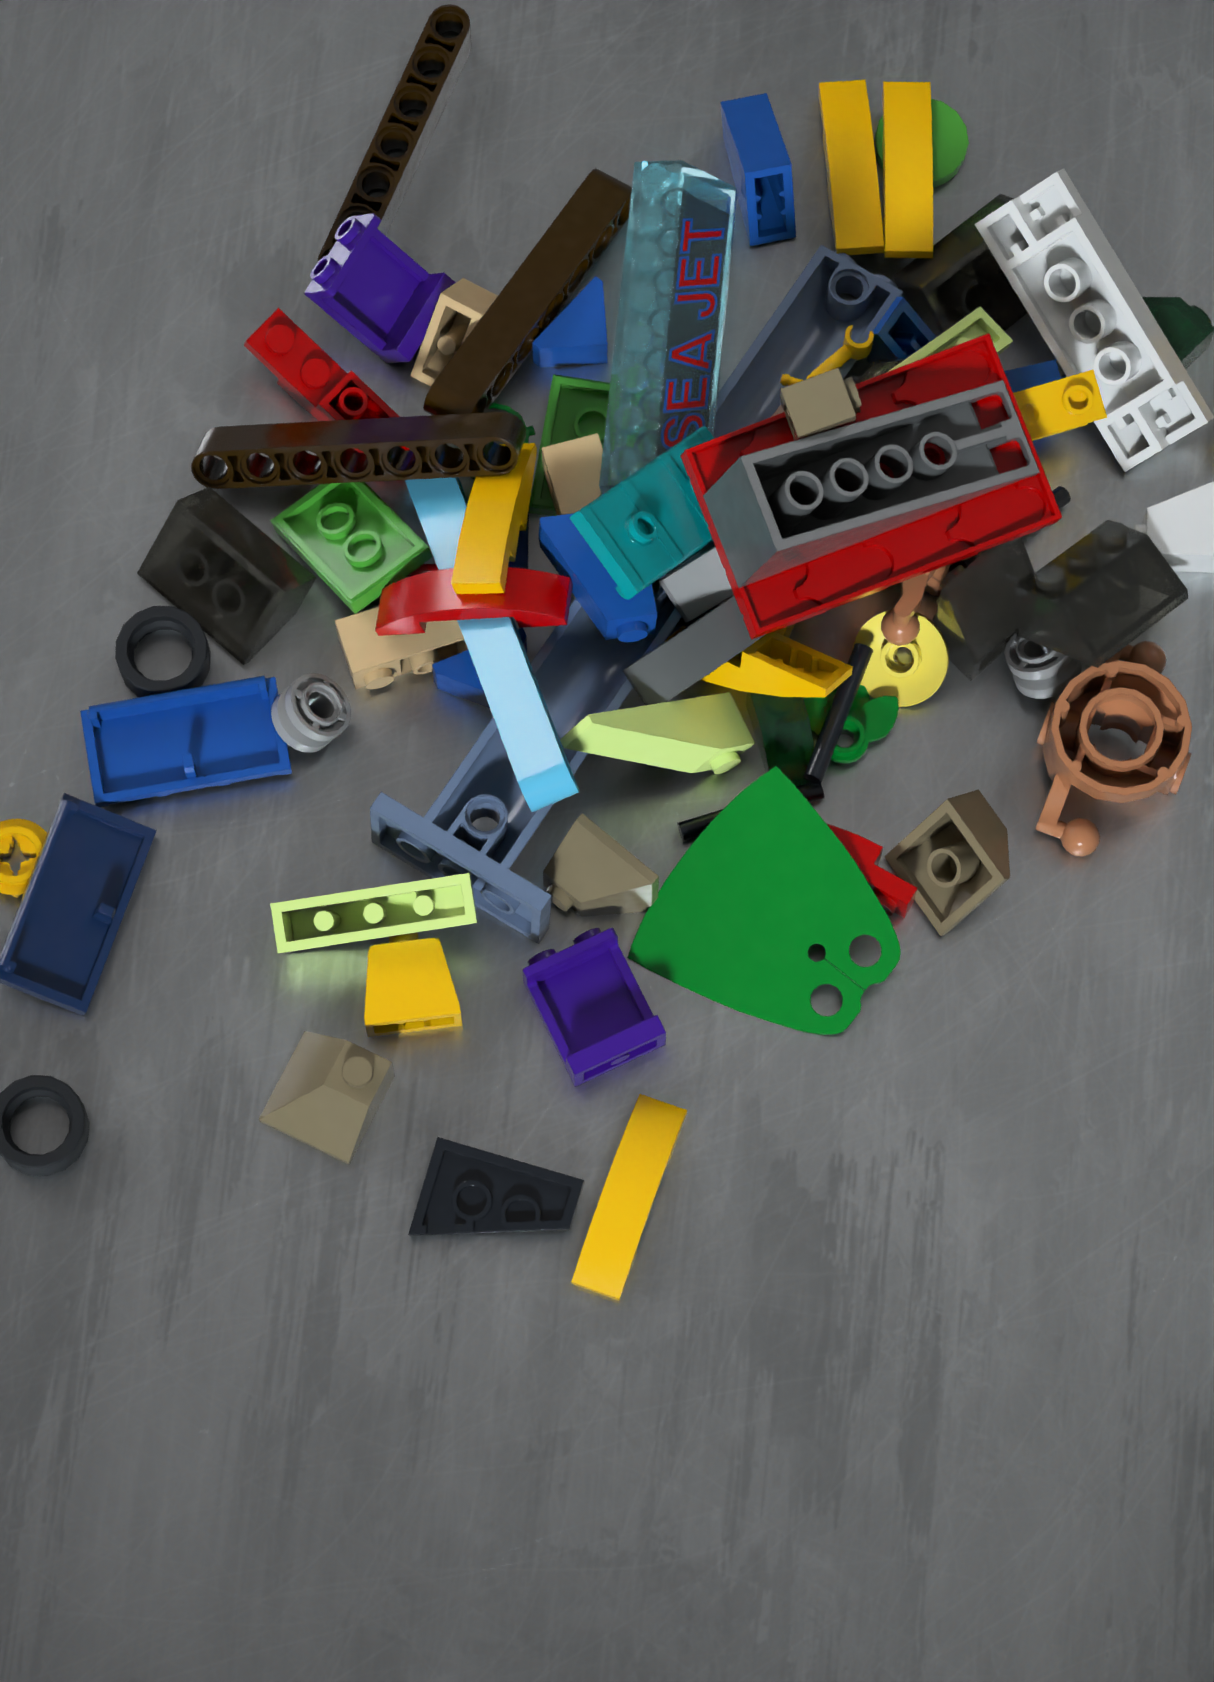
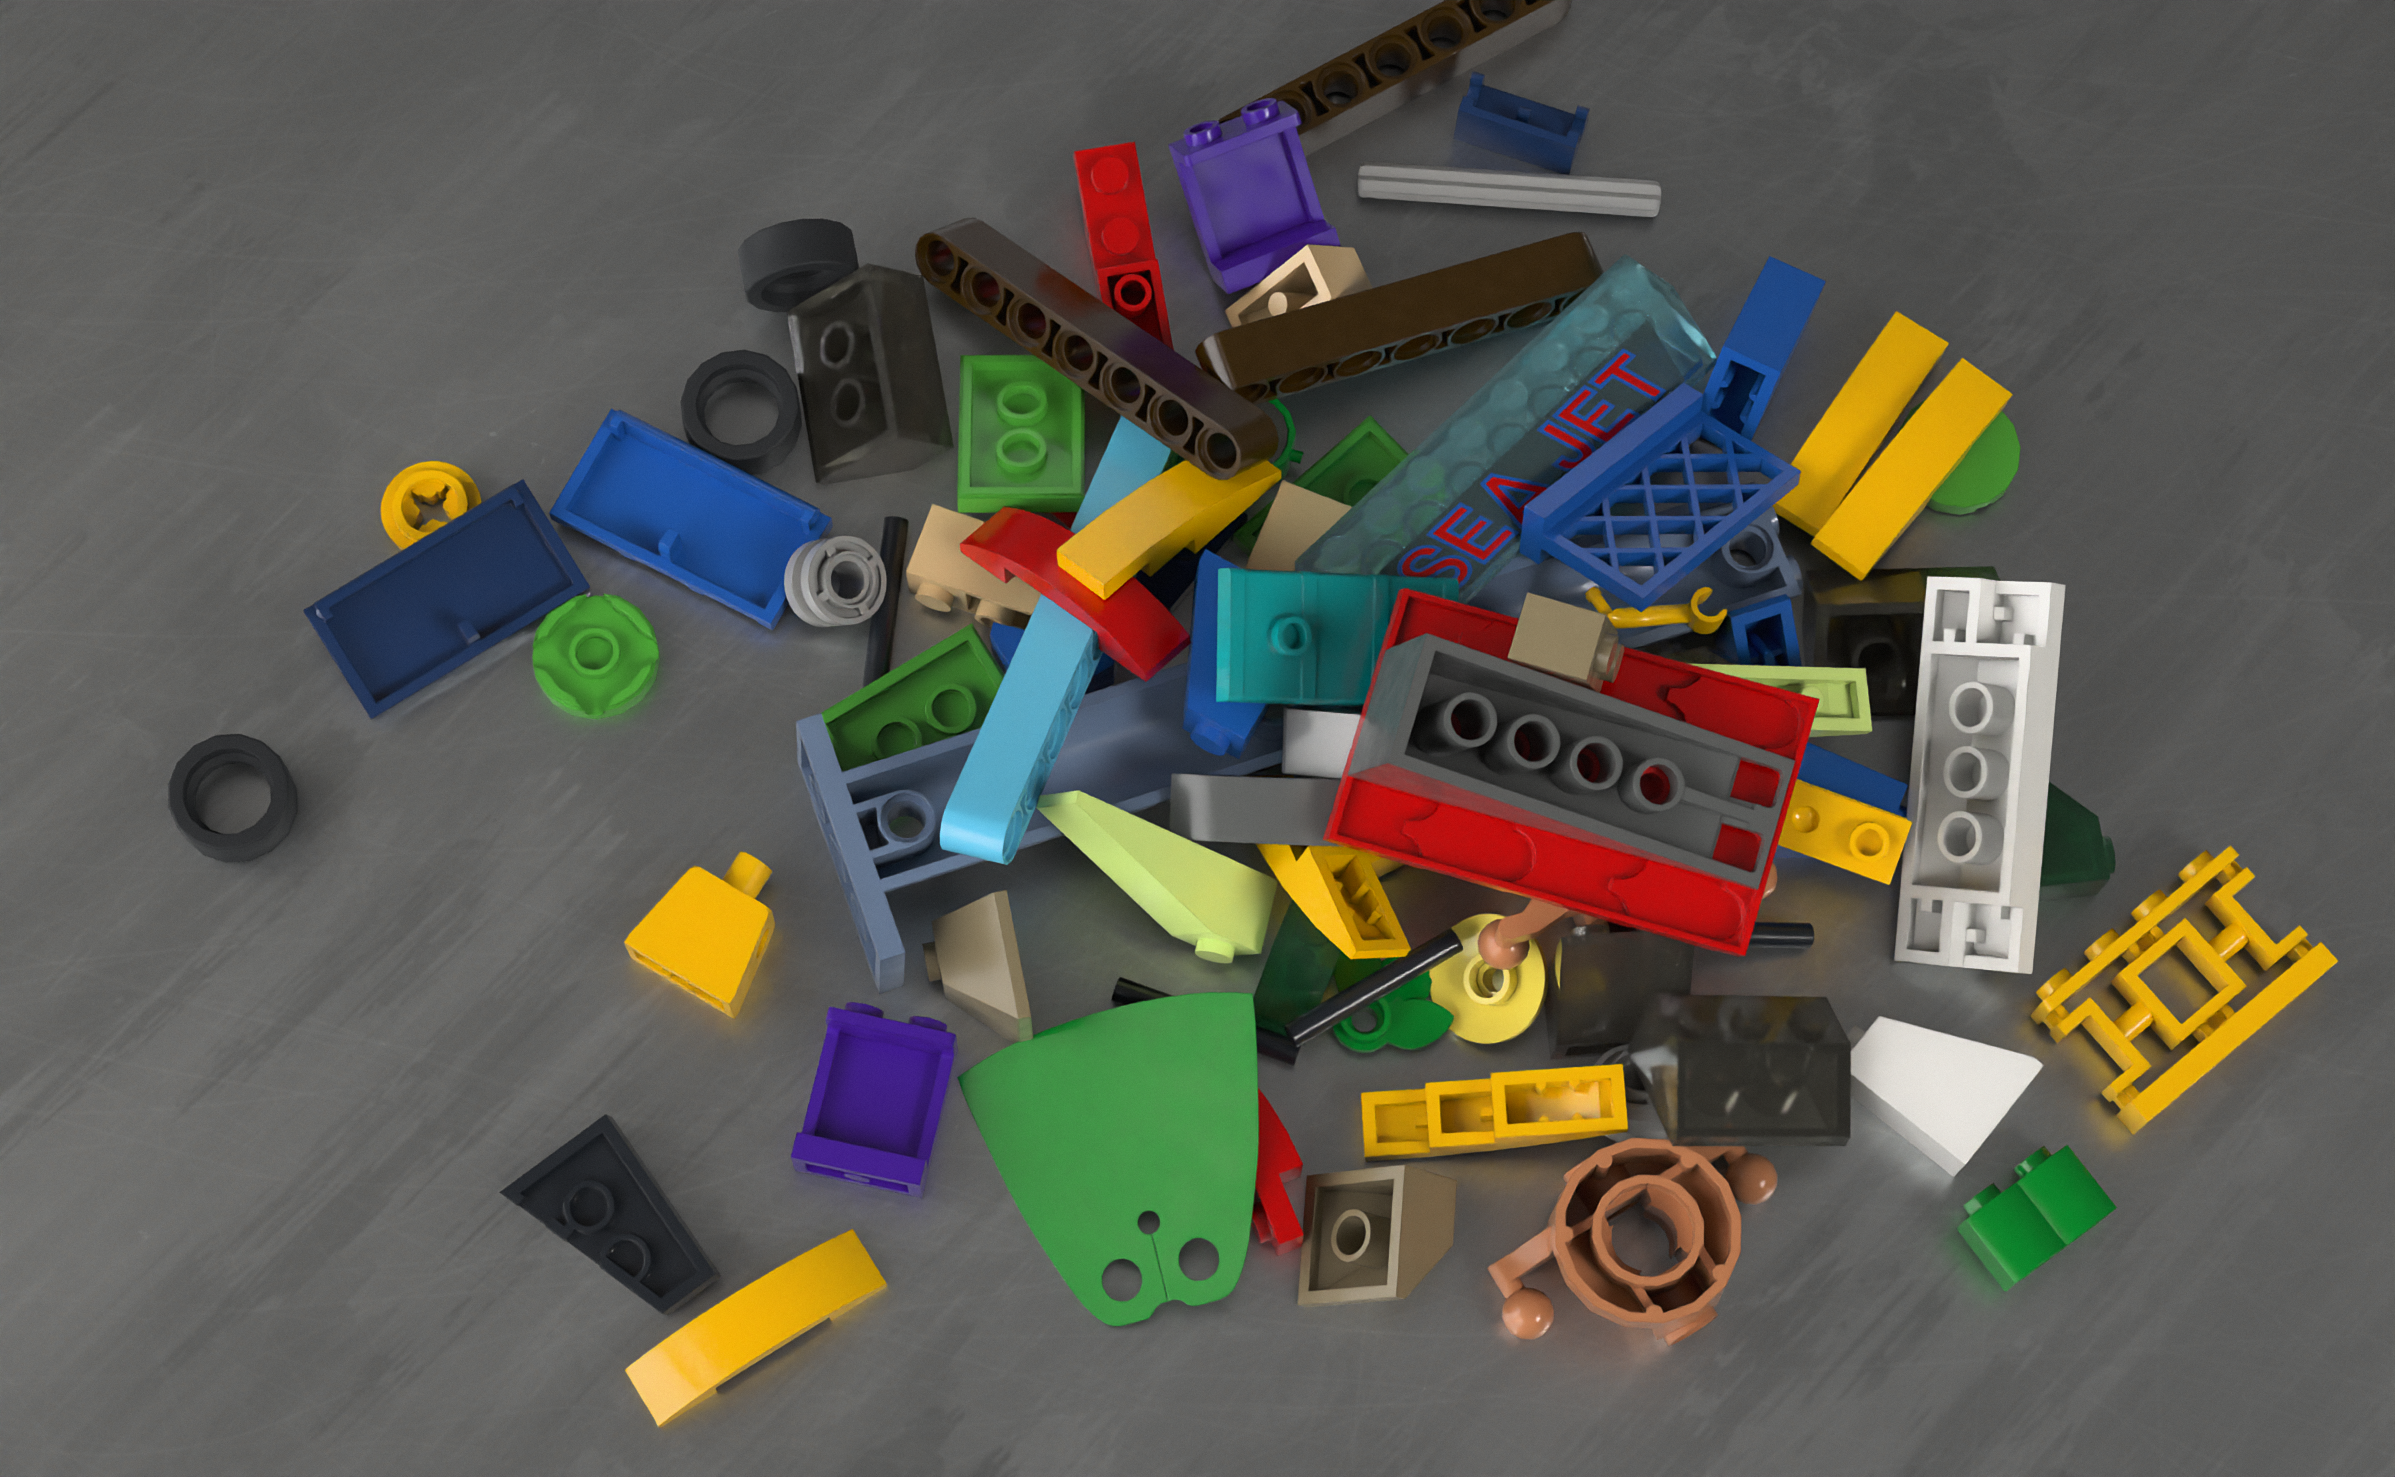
camera: 35 degrees right, 0 degrees up
dark tan slope [259,1031,395,1165] -> none
yellowish green slope [270,873,478,953] -> none
blue slope [532,276,608,368] -> none
none -> bright green tile [532,594,660,720]
none -> black tyre [738,218,861,312]
none -> bright green tile [821,623,1005,821]
none -> black bar [862,516,909,688]
none -> light grey axle [1357,161,1661,217]
none -> yellow slope [1361,1064,1628,1162]
none -> dark blue hinge [1453,71,1590,175]
none -> blue fence [1519,383,1801,612]

